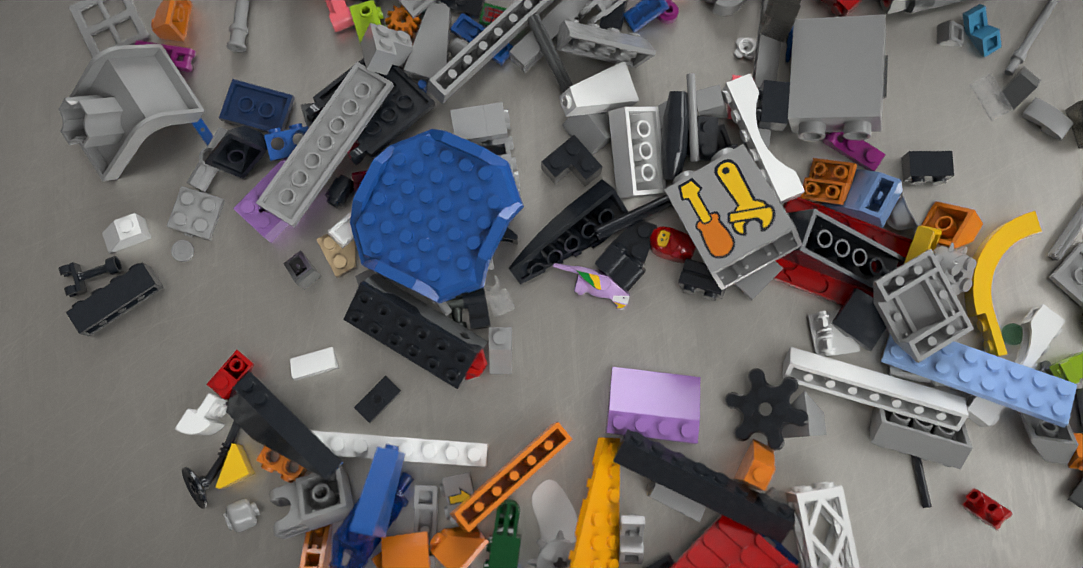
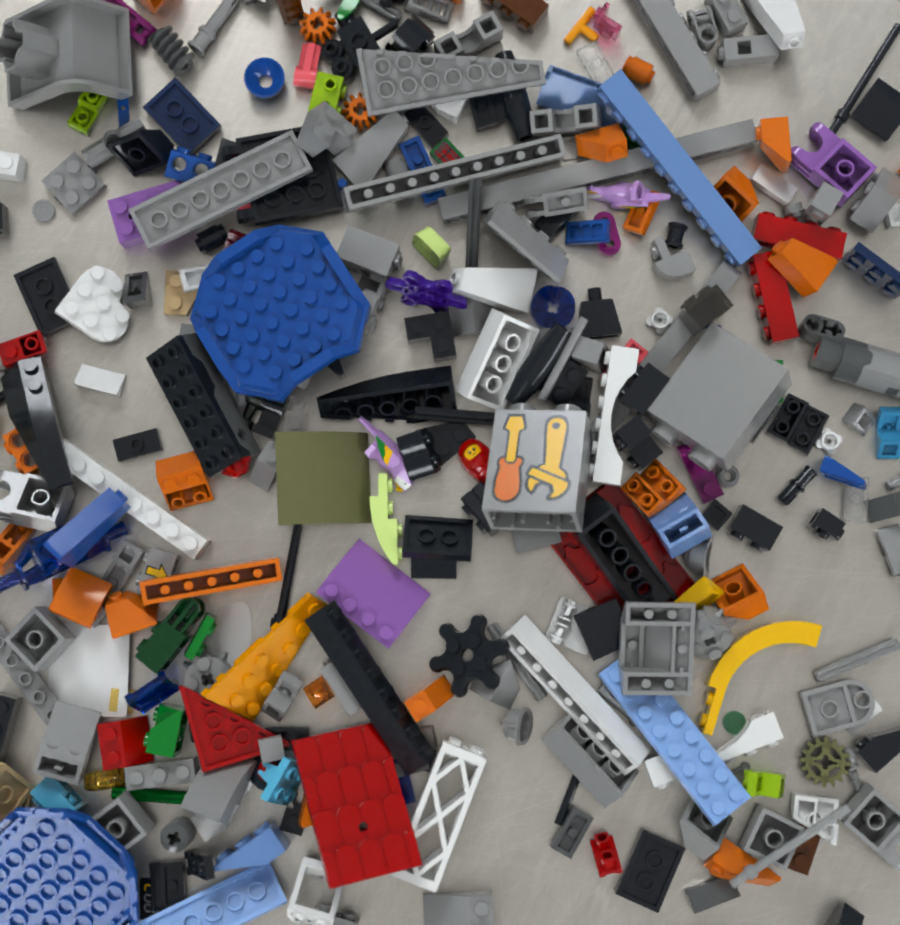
camera: 30 degrees right, 5 degrees up
none -> black plate [13,257,70,337]
none -> white plate [54,265,129,343]
none -> lime slope [67,92,108,136]
none -> dark grey piece [147,26,195,77]
none -> orange slope [155,451,214,511]
none -> green plate [184,612,217,661]
none -> blue piece [244,57,285,99]
none -> black piece [270,525,303,627]
none -> olive slope [275,431,371,526]
none -> clear orange tile [303,676,335,709]
none -> yellowish green slope [369,473,403,565]
none -> dark purple plate [384,270,467,313]
none -> black plate [402,515,473,562]
none -> black slope [411,558,457,579]
none -> yellowish green piece [412,226,451,269]
none -> light grey axle [487,622,547,701]
none -> light grey piece [500,708,533,746]
none -> clear blue plate [530,285,575,328]
none -> dark grey plate [550,805,594,859]
none -> black torso [578,287,622,340]
none -> black brick [612,414,664,471]
none -> black plate [615,828,686,913]
none -> black plate [702,499,733,531]
none -> light grey plate [716,466,739,487]
none -> black slope [767,393,830,456]
none -> black axle [778,465,817,505]
none -> black brick [805,508,846,541]
none -> white plate [815,428,842,455]
none -> blue slope [820,455,867,490]

